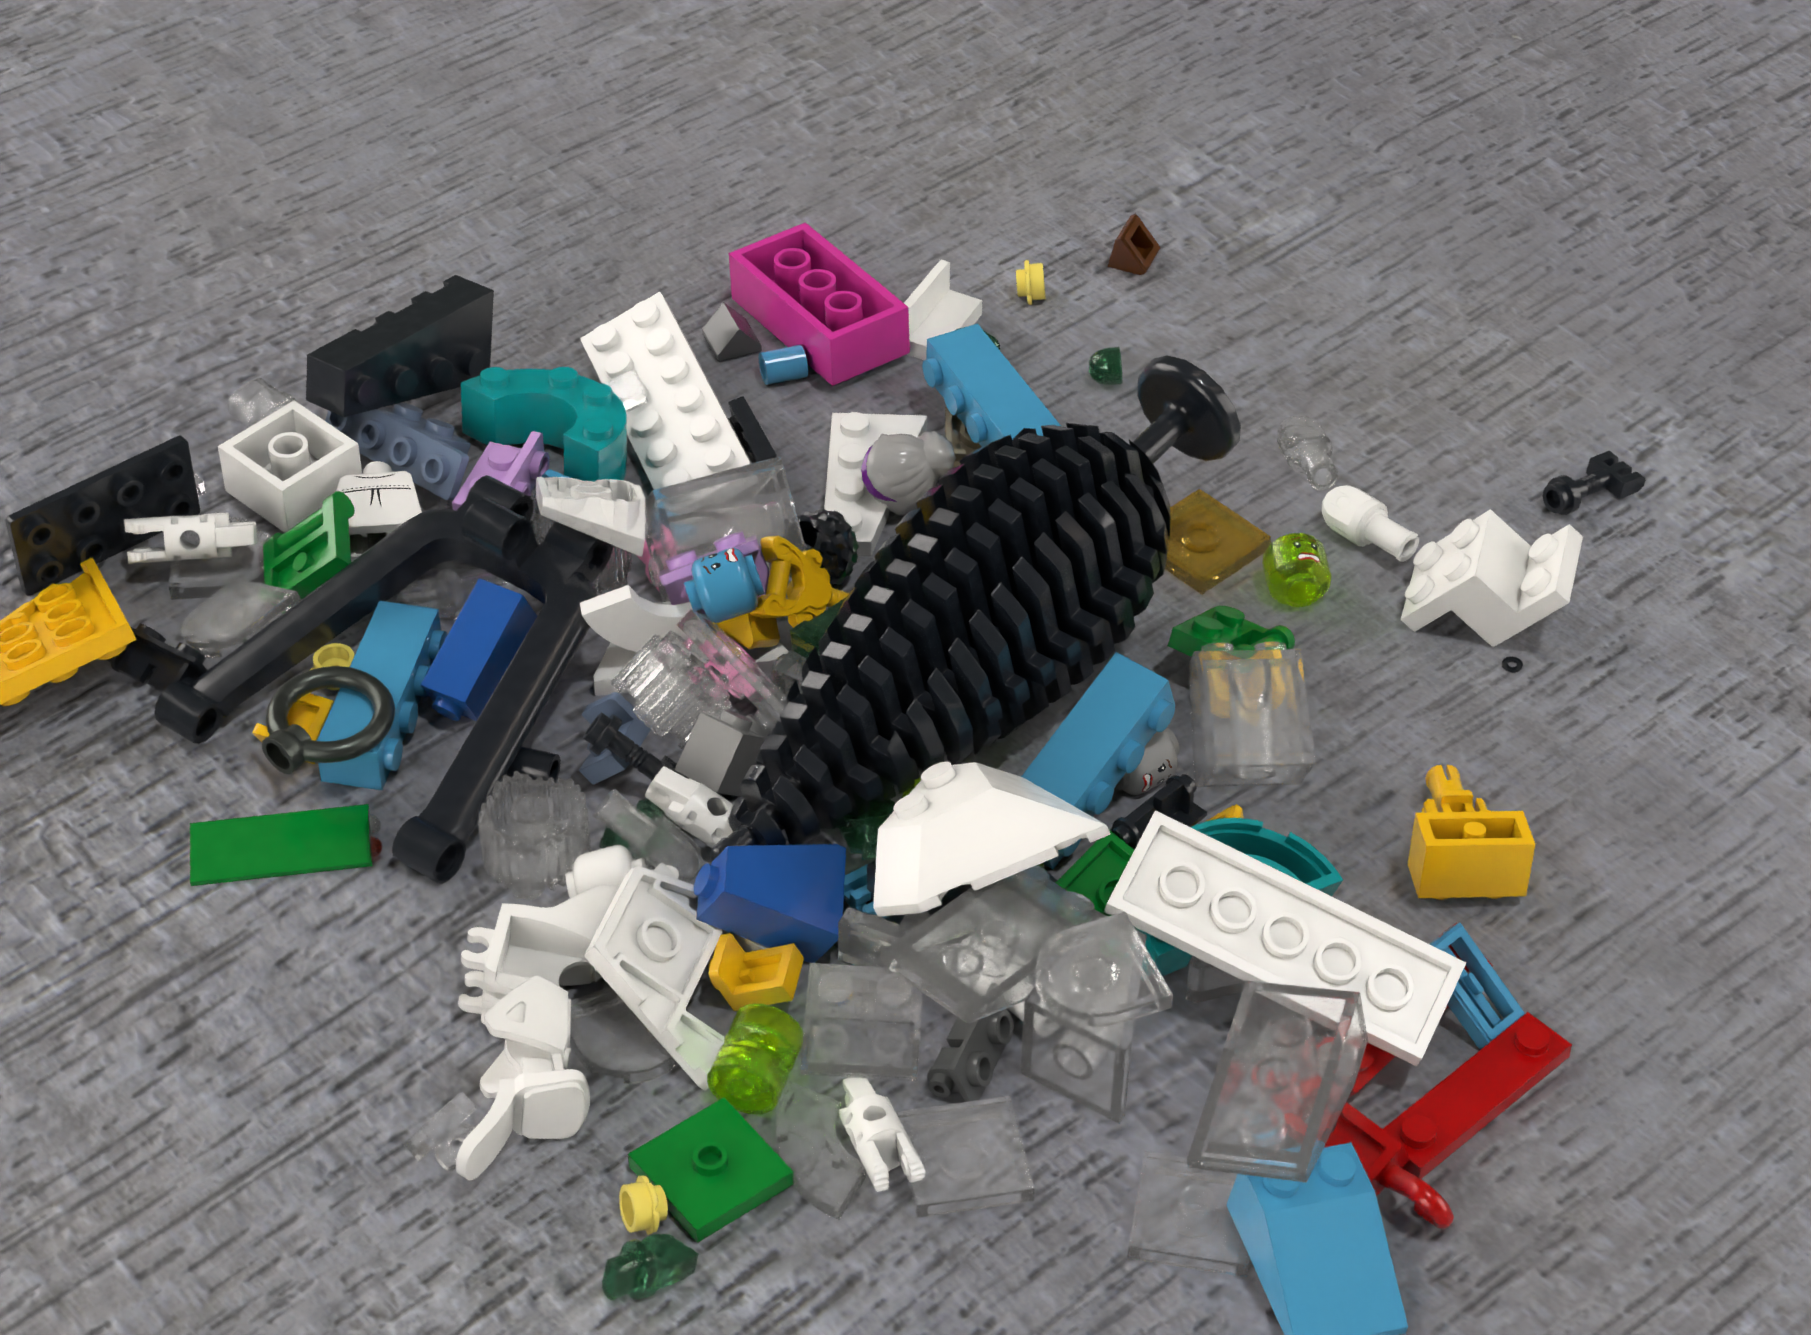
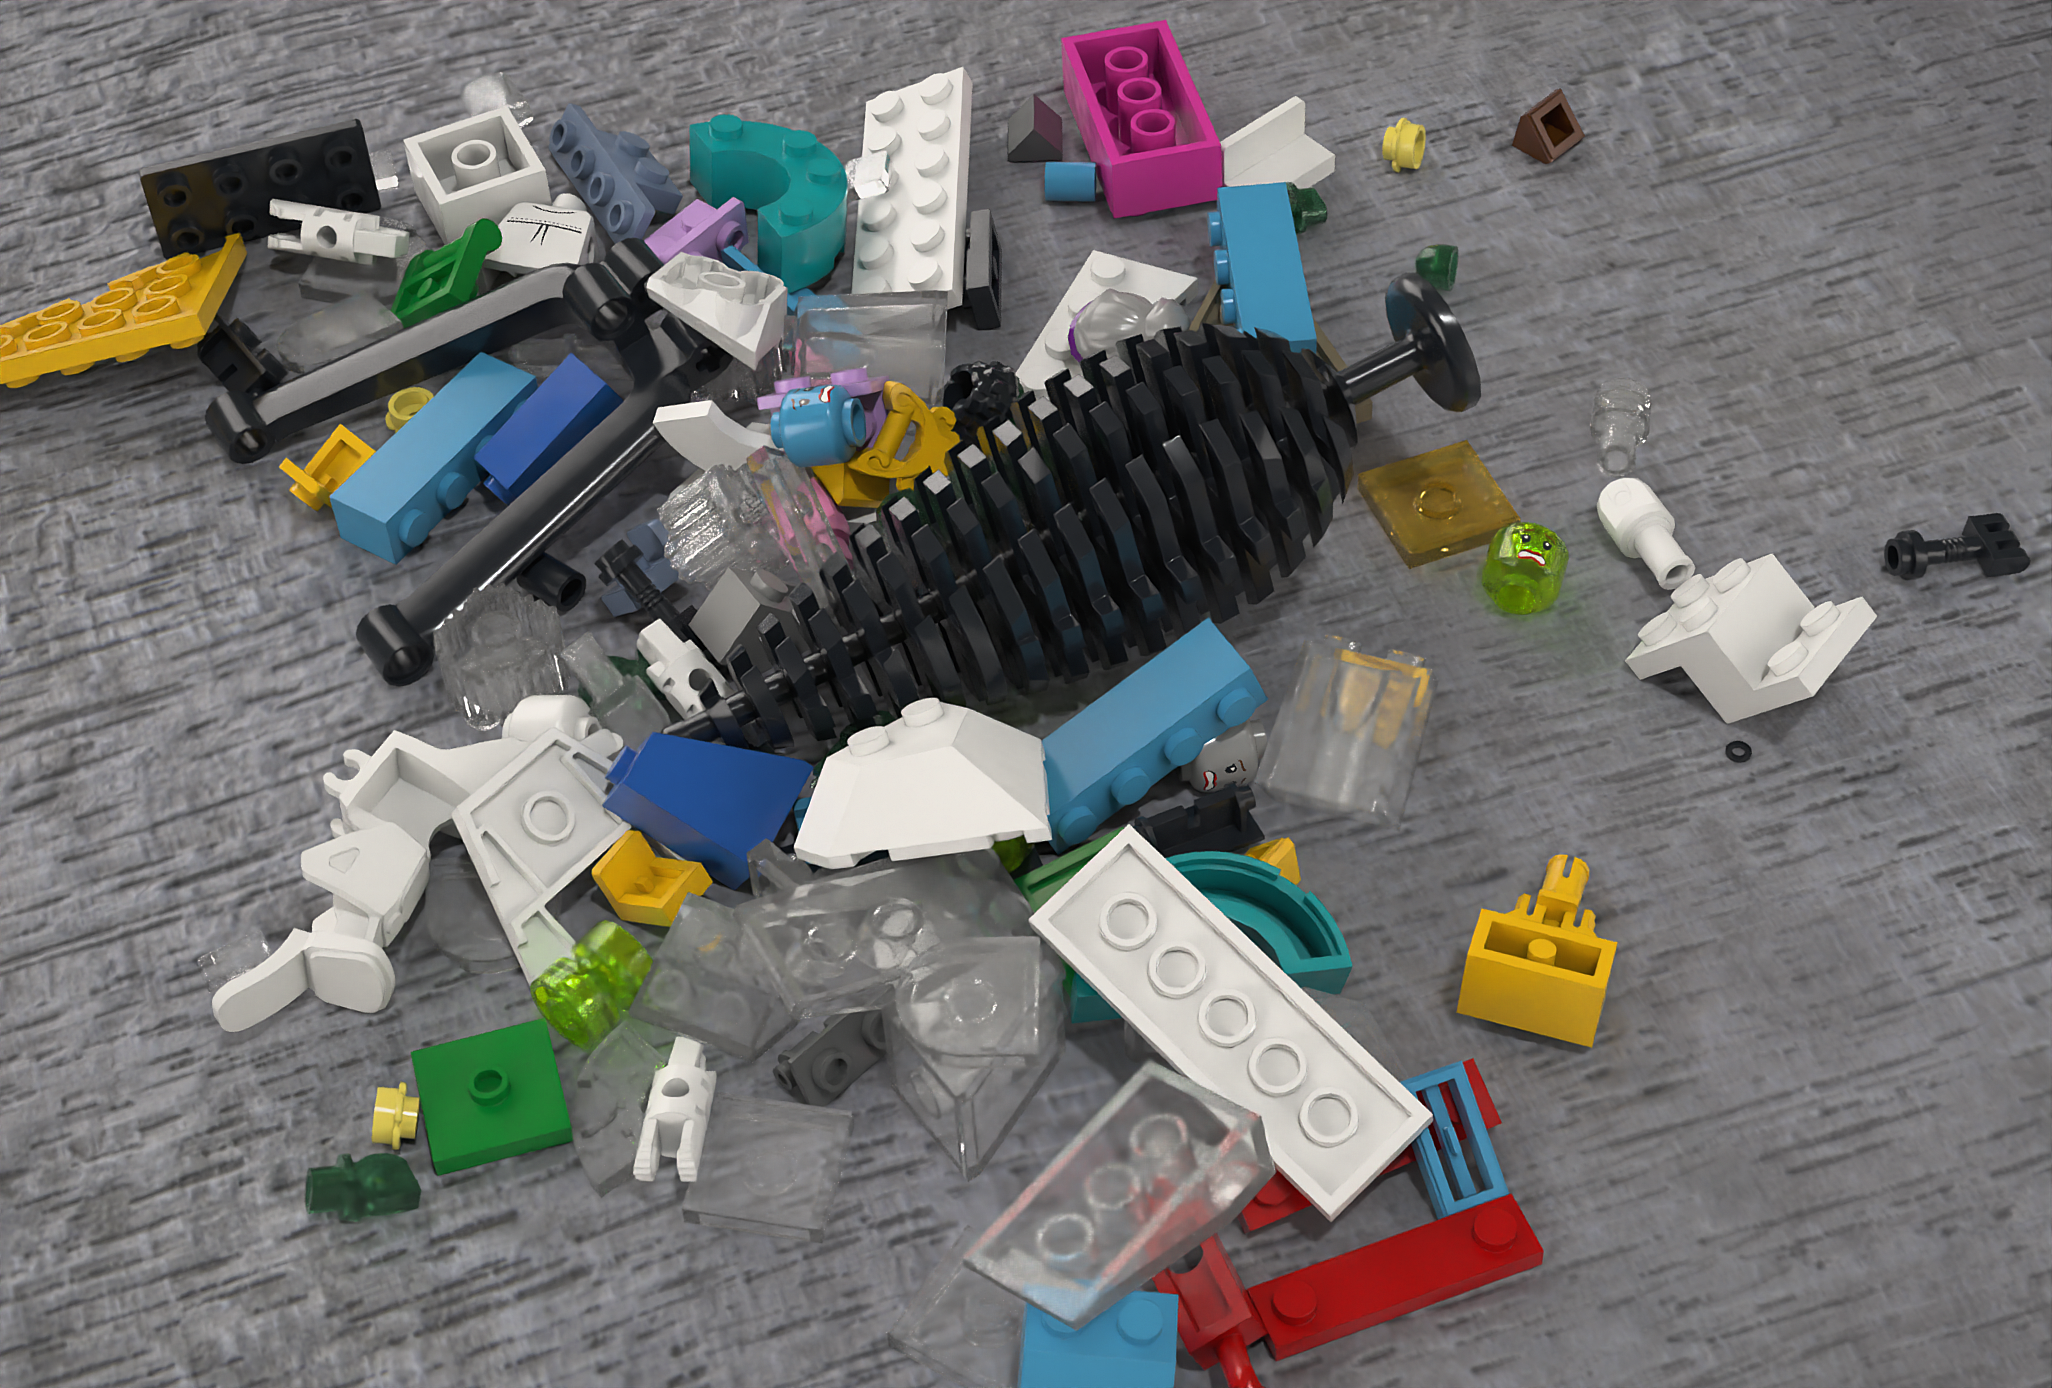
camera: 25 degrees right, 5 degrees up
green piece [190,804,383,886] -> none
pearl dark grey piece [262,666,395,774] -> none
black wedge [306,275,494,417] -> none
green plate [1167,606,1295,678] -> none

